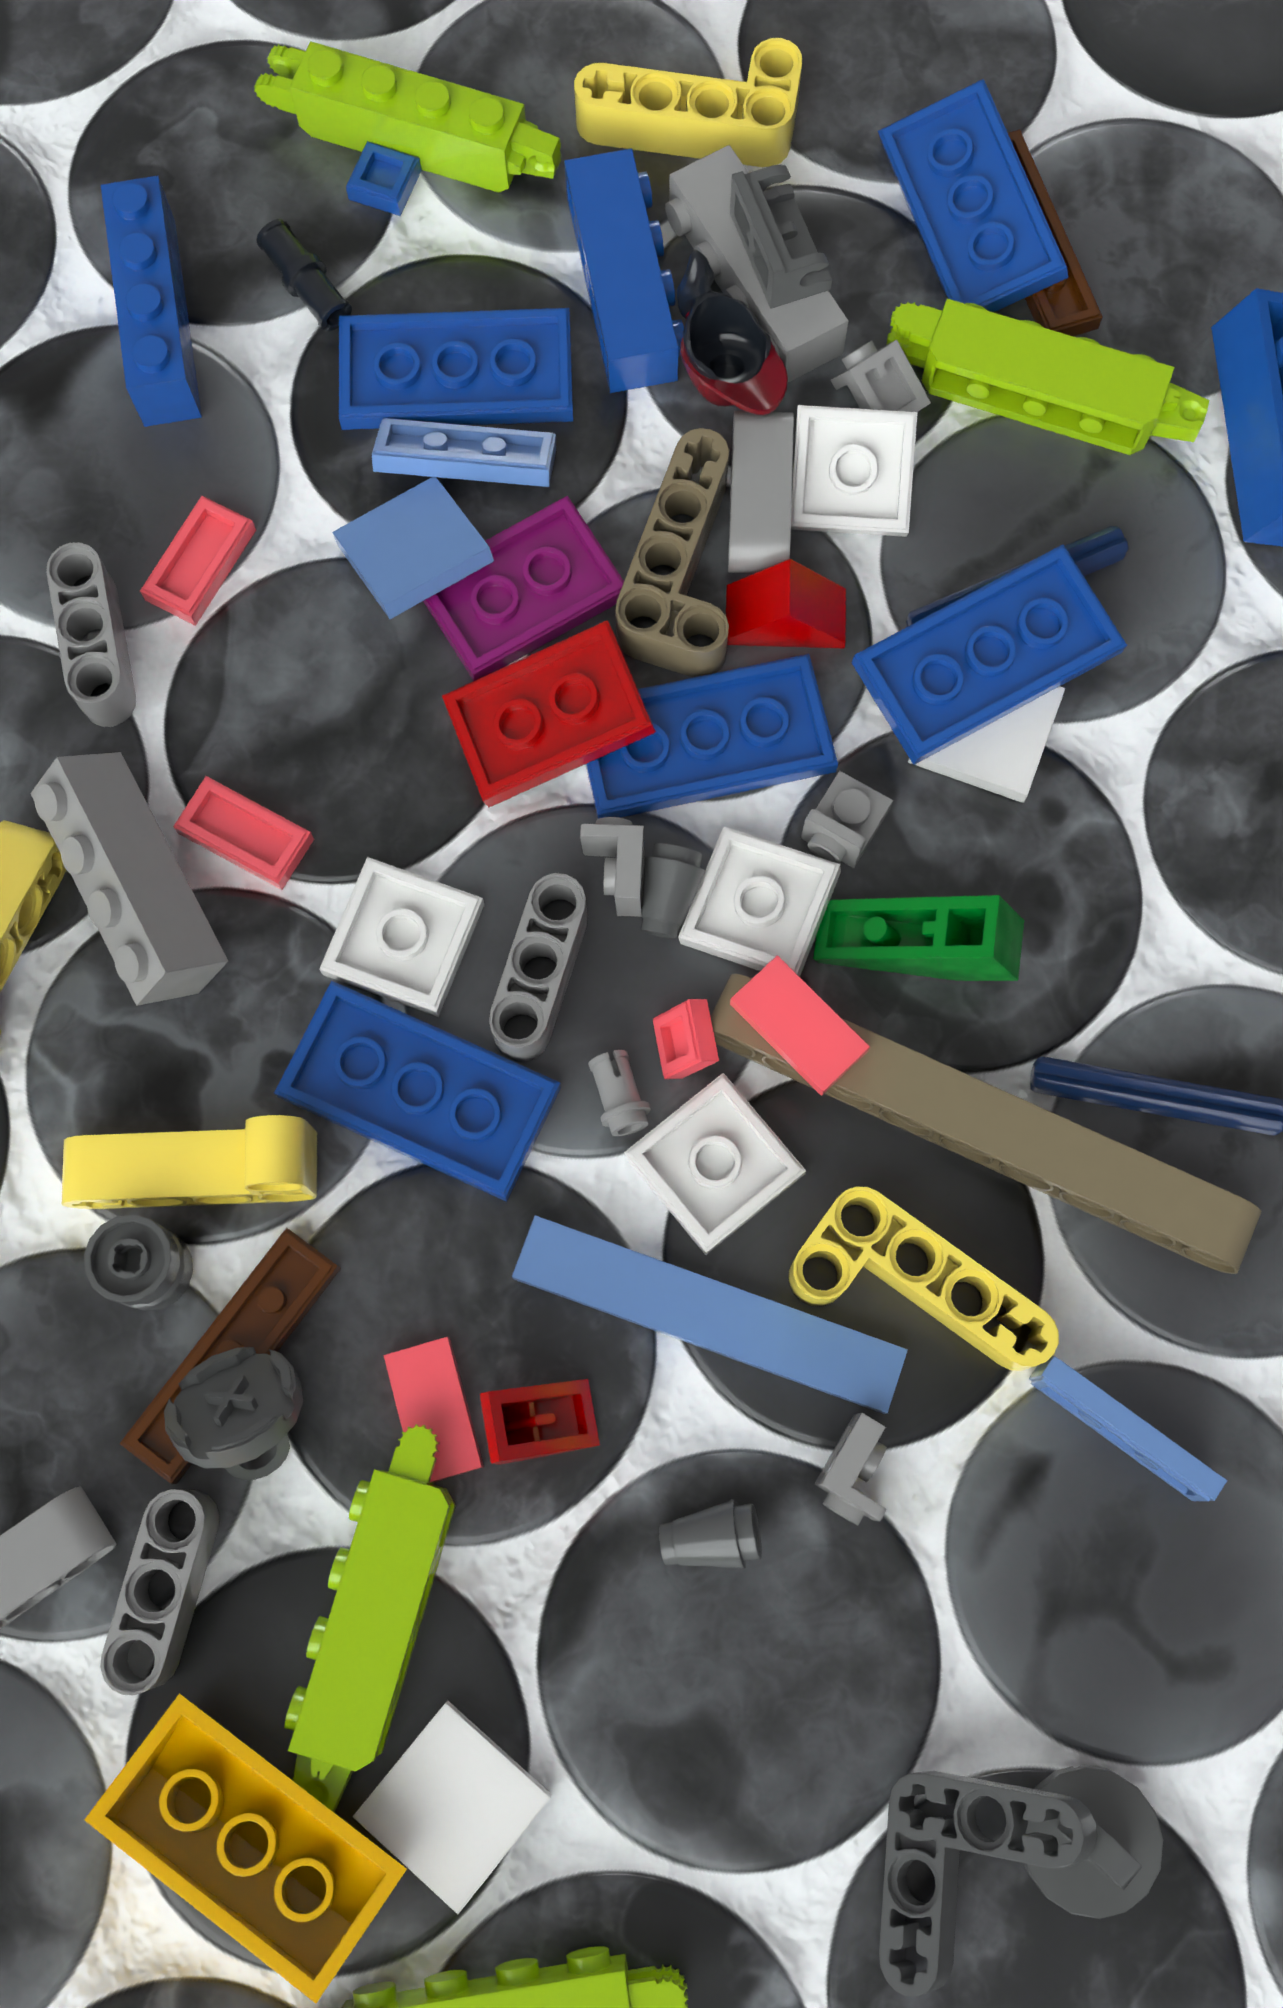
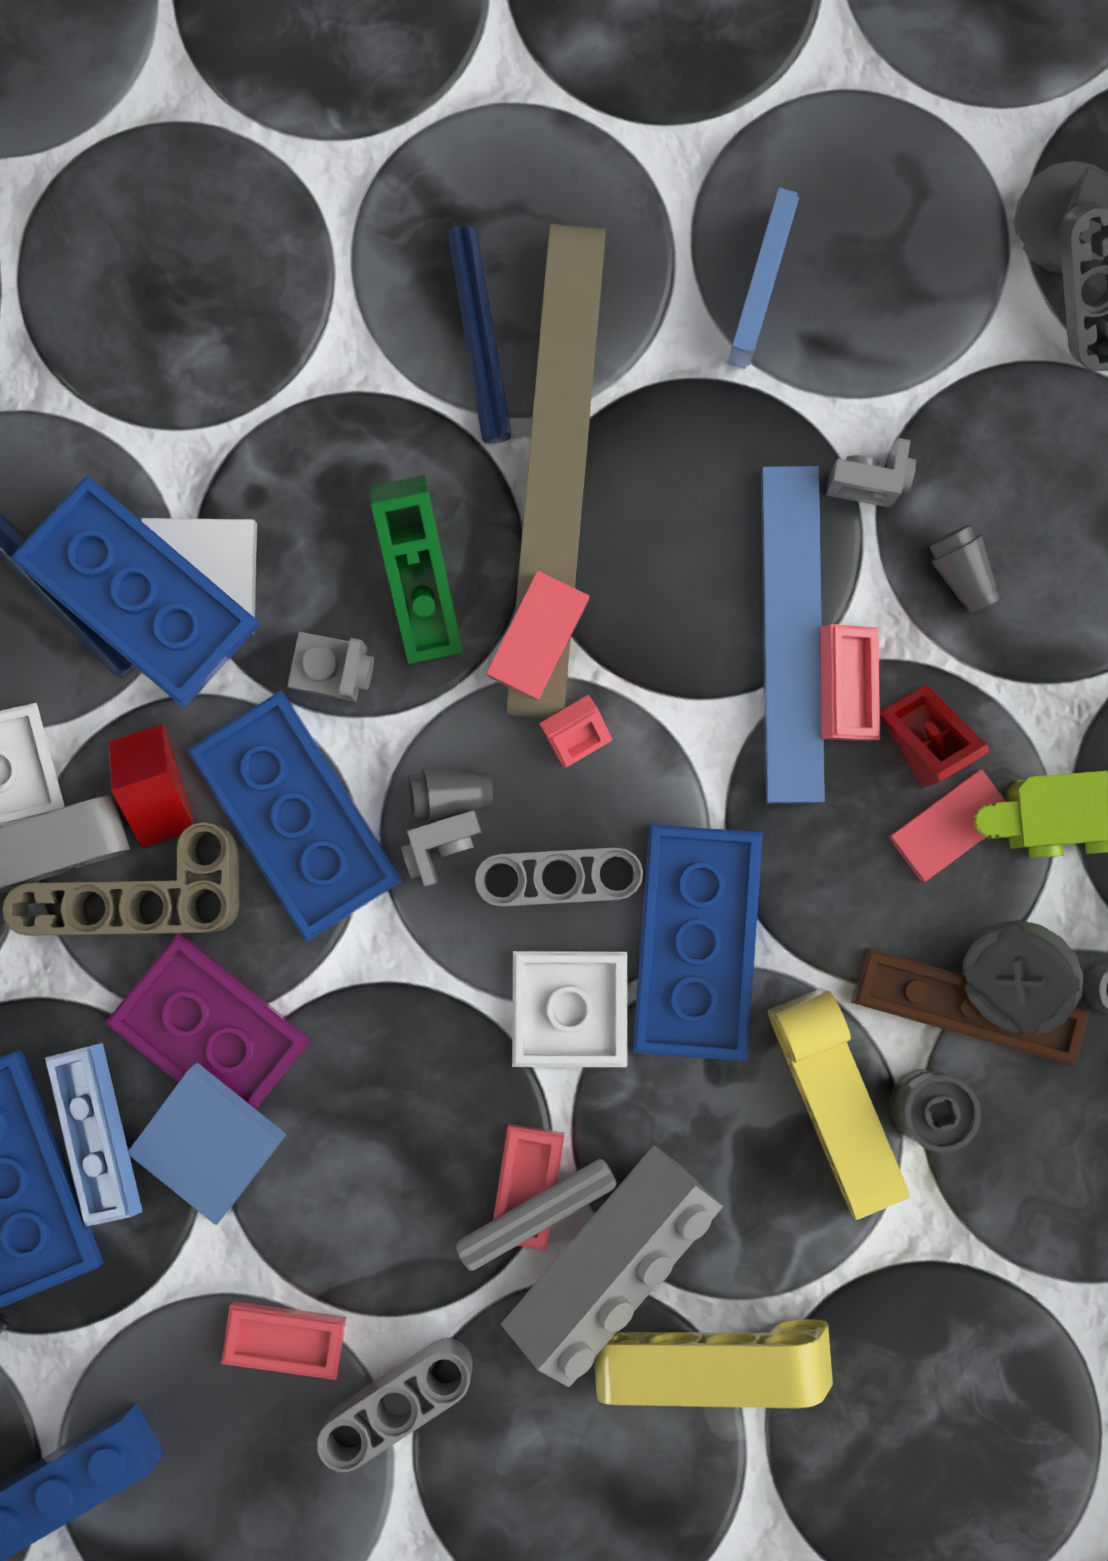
camera: 110 degrees left, 10 degrees up
red tile [442,620,656,808] -> none
light grey pin [588,1050,651,1136] -> none
white tile [624,1073,806,1255] -> none
white tile [678,826,841,977] -> none
light yellow beam [789,1186,1059,1371] -> none
none -> light grey axle [456,1159,616,1271]
none -> coral tile [820,624,880,742]

